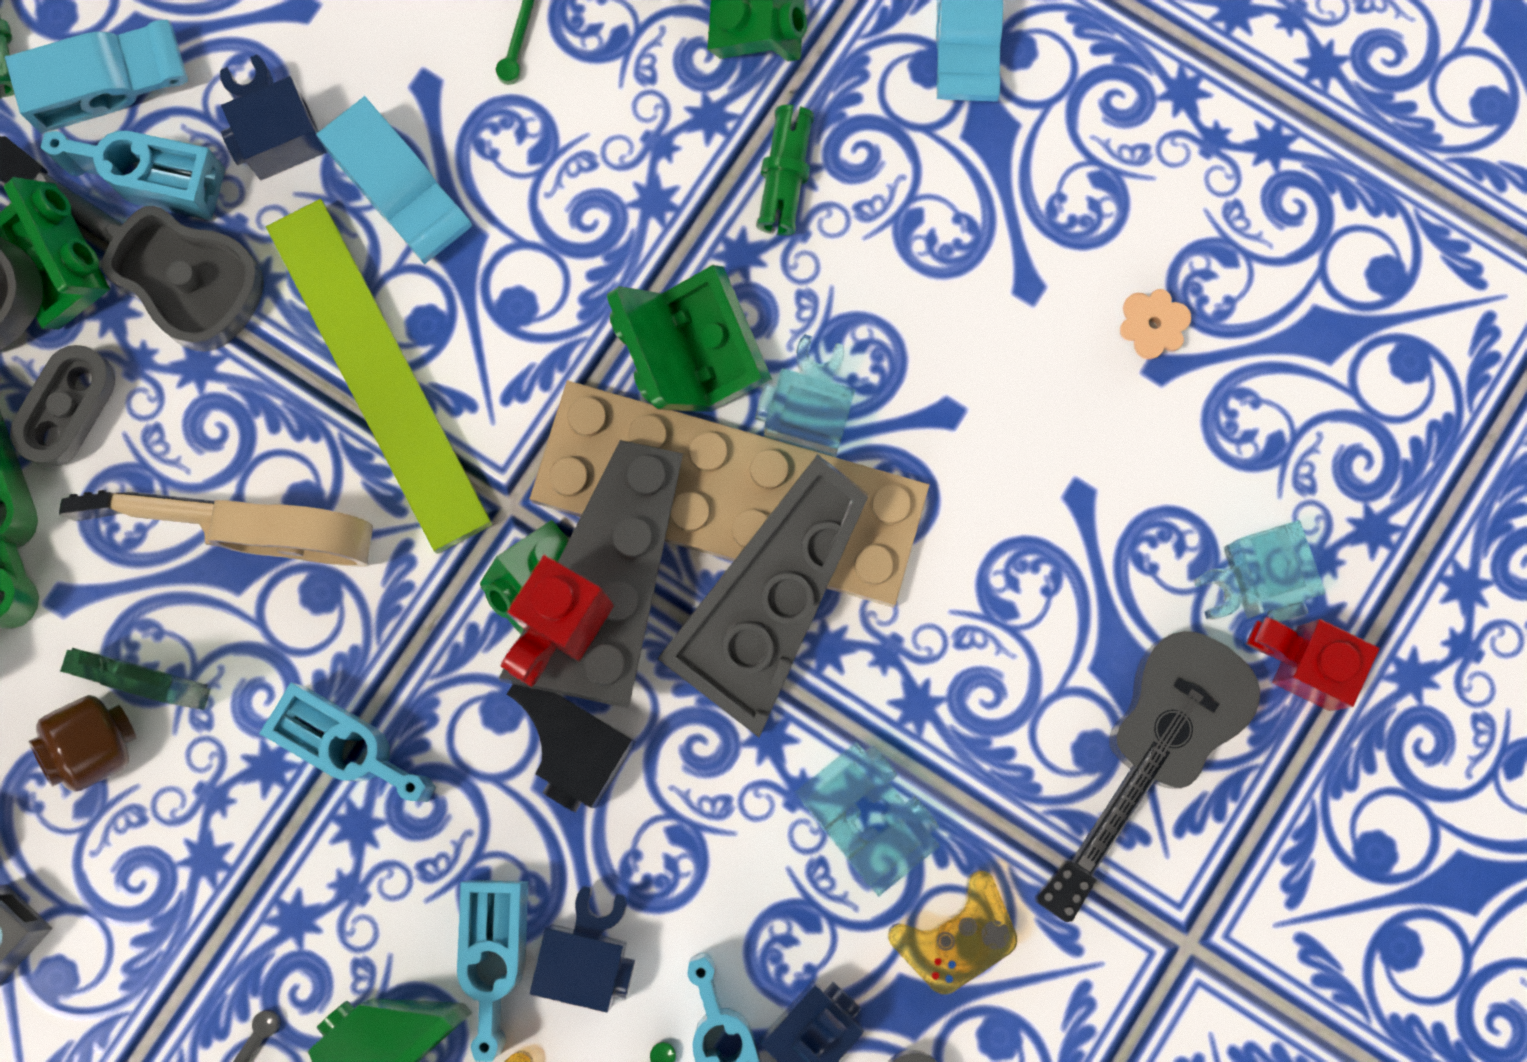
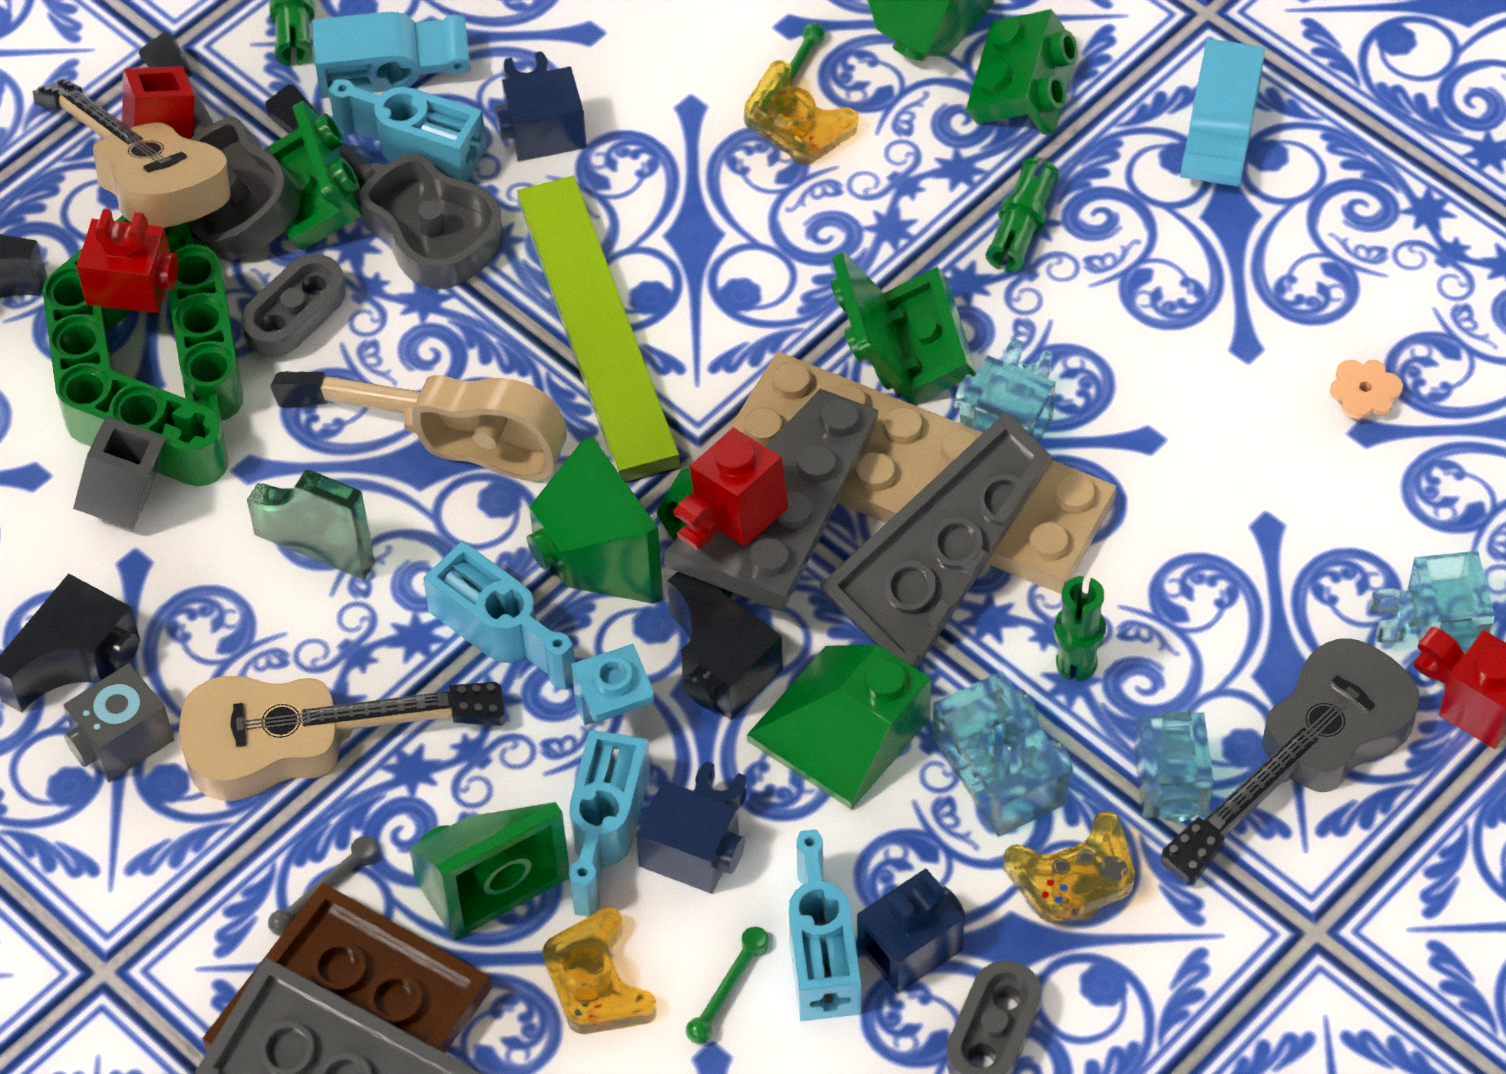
camera: 15 degrees right, 25 degrees down
reddish brown head [28,695,136,792] -> none
medium azure piece [316,96,473,265] -> none
none -> tan piece [179,676,506,801]
none -> green slope [526,436,663,604]
none -> medium azure bracket [571,644,654,726]
none -> clear yellow piece [743,60,859,165]
none -> green slope [747,644,931,810]
none -> green pin [1054,576,1106,682]
none -> clear light blue brick [1134,711,1214,821]

